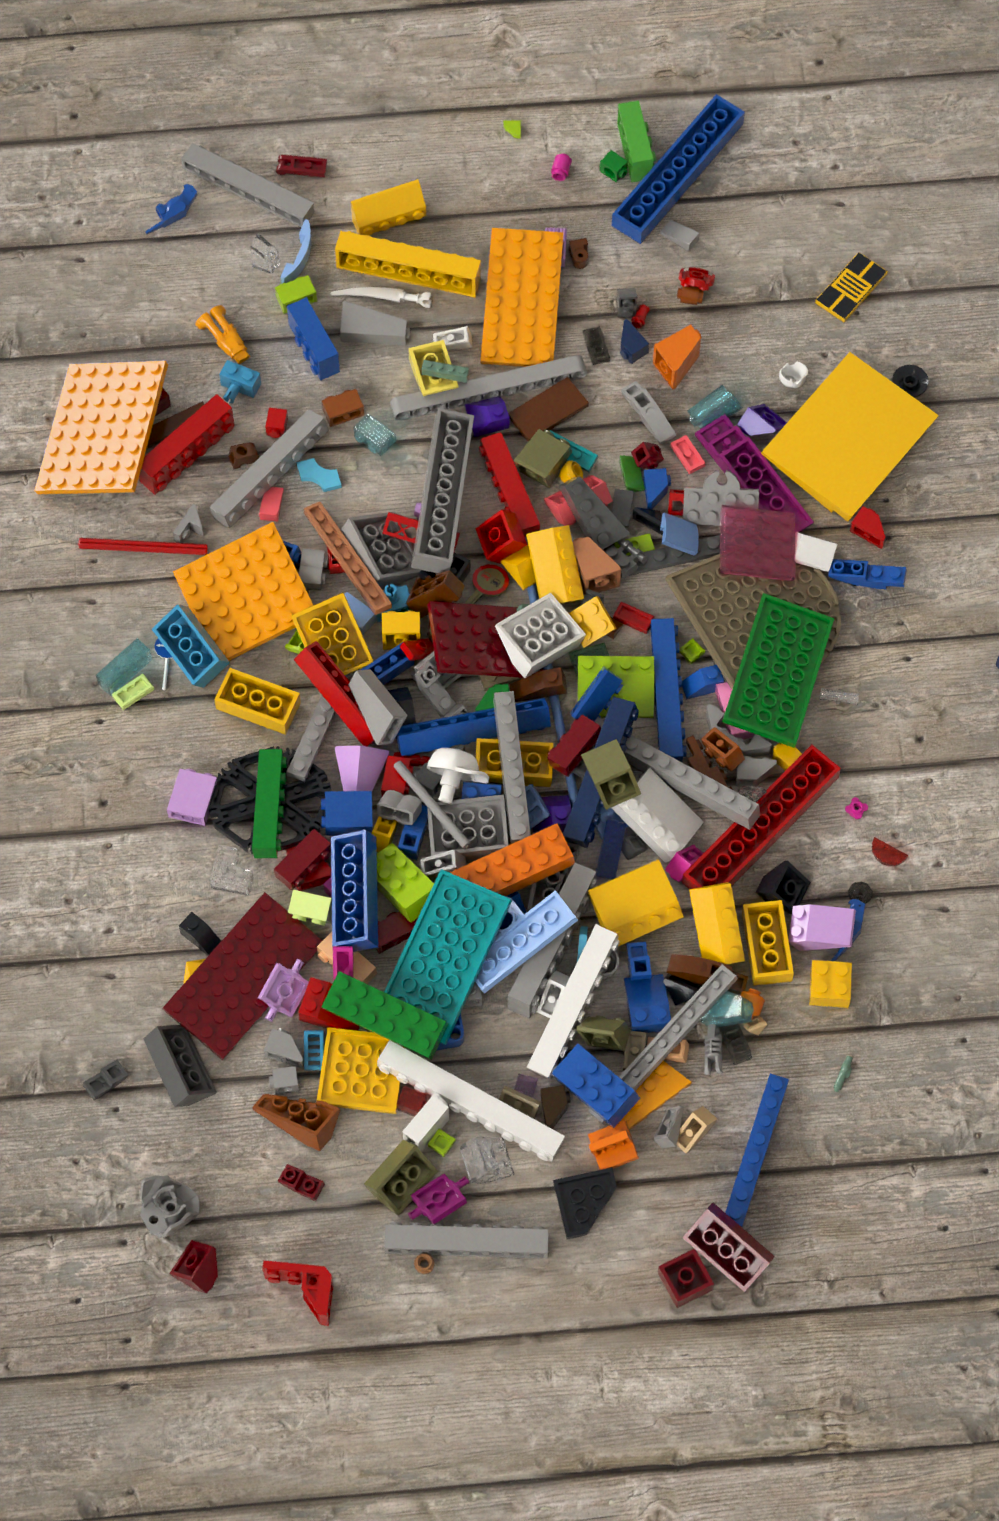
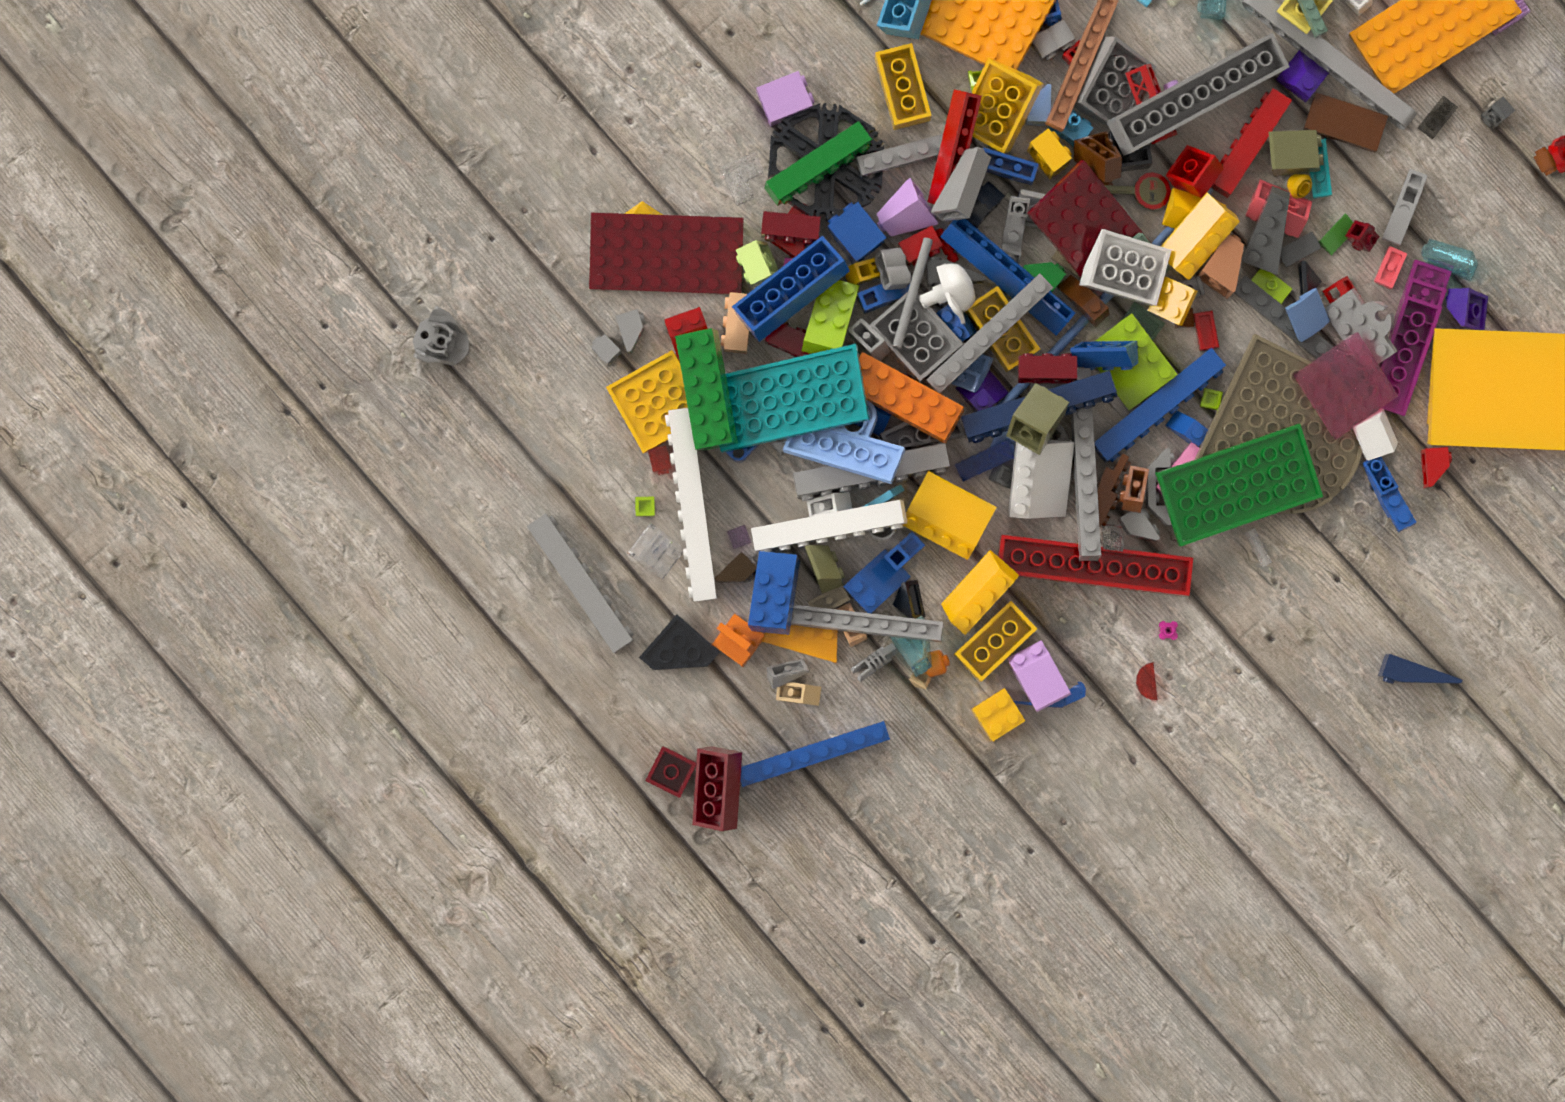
camera: 55 degrees right, 20 degrees up
dark grey slope [83,1060,129,1101] -> none
dark grey slope [143,1025,217,1107] -> none
dark red slope [169,1240,218,1294] -> none
black slope [179,912,221,956] -> none
dark orange wedge [252,1094,340,1151] -> none
lavender plate [258,959,309,1022] -> none
red bracket [262,1260,334,1326] -> none
dark red slope [278,1164,325,1202] -> none
dark azure slope [304,1030,324,1071] -> none
dark pink slope [333,946,354,982] -> none
olive slope [364,1140,438,1216] -> none
red plate [400,638,434,661] -> none
white brick [402,1095,449,1152] -> none
magenta plate [408,1174,469,1224] -> none
medium nougat plate [414,1253,435,1274] -> none
dark tan plate [499,1086,541,1119] -> none
reddish brown leg [568,238,588,269] -> none
dark grey plate [604,538,647,579] -> none
dark blue slope [620,319,649,364] -> none
red pin [631,305,650,329] -> none
blue slope [643,468,671,509] -> none
orange slope [653,324,702,390] -> none
dark pink slope [665,844,703,882] -> none
reddish brown slope [666,954,748,996] -> none
clear smoke slope [719,1020,752,1065] -> none
black slope [755,860,811,914] -> none
yellow brick [772,743,802,771] -> none
white hair [779,361,808,388] -> none
sand green piece [834,1056,853,1092] -> none
clear smoke plate [848,882,873,904] -> none

